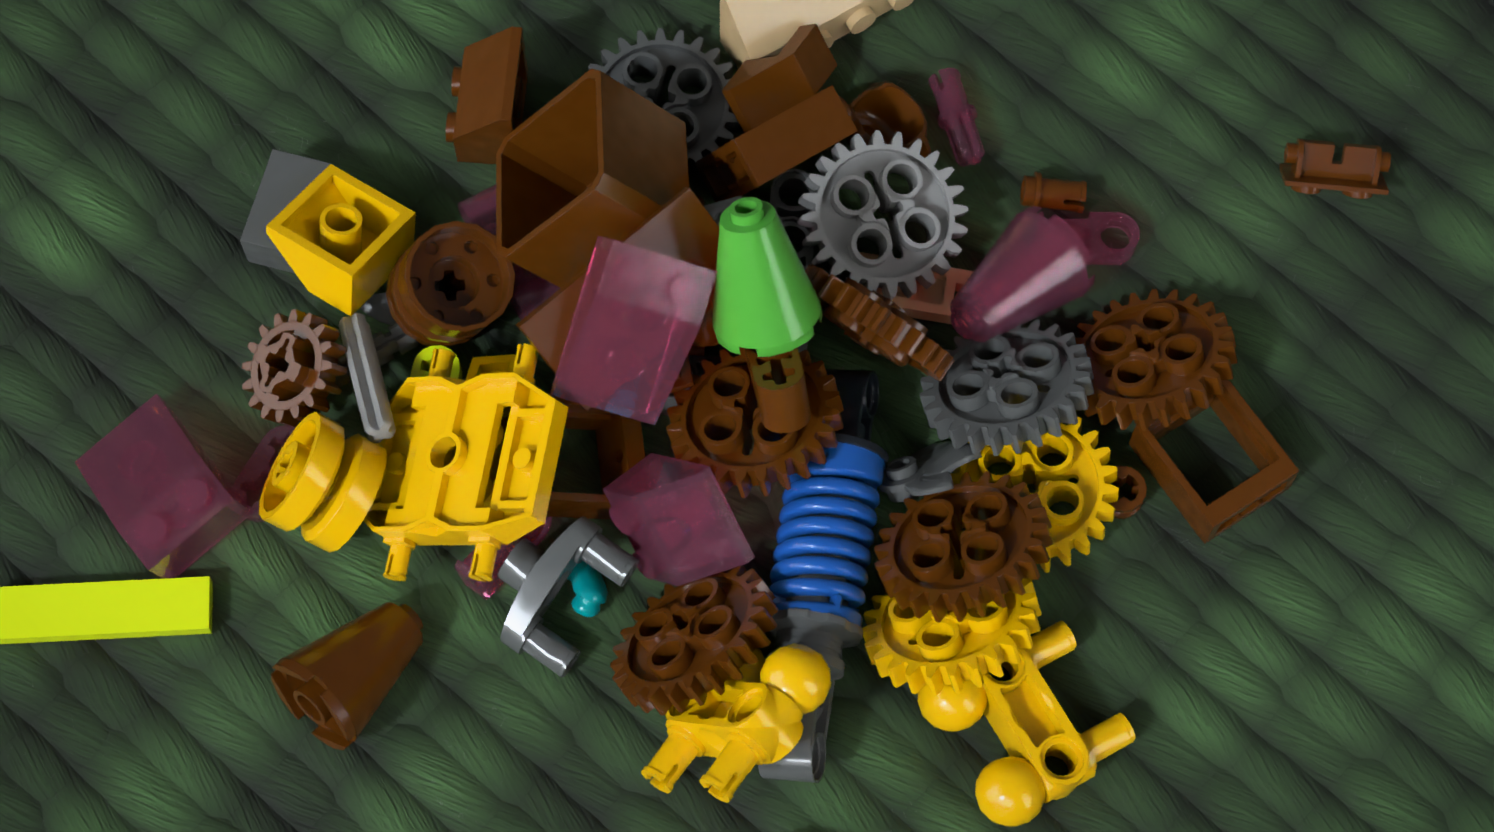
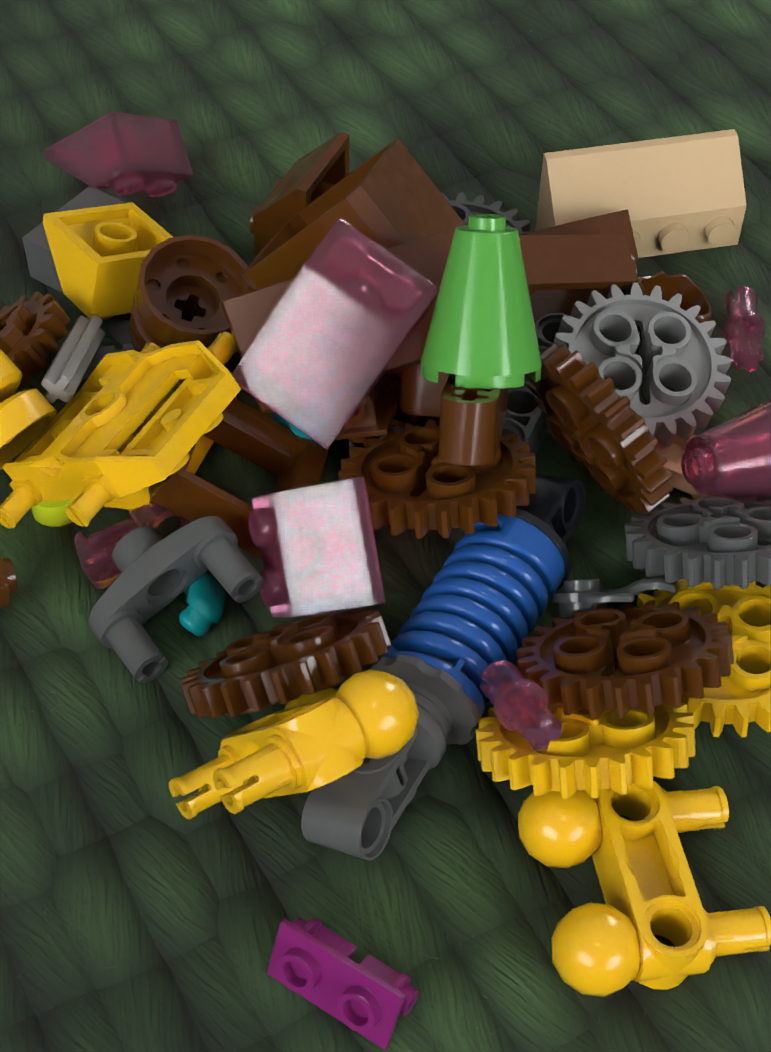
camera: 20 degrees right, 20 degrees down
none -> clear pink slope [44,112,193,197]
none -> clear pink axle [480,660,562,751]

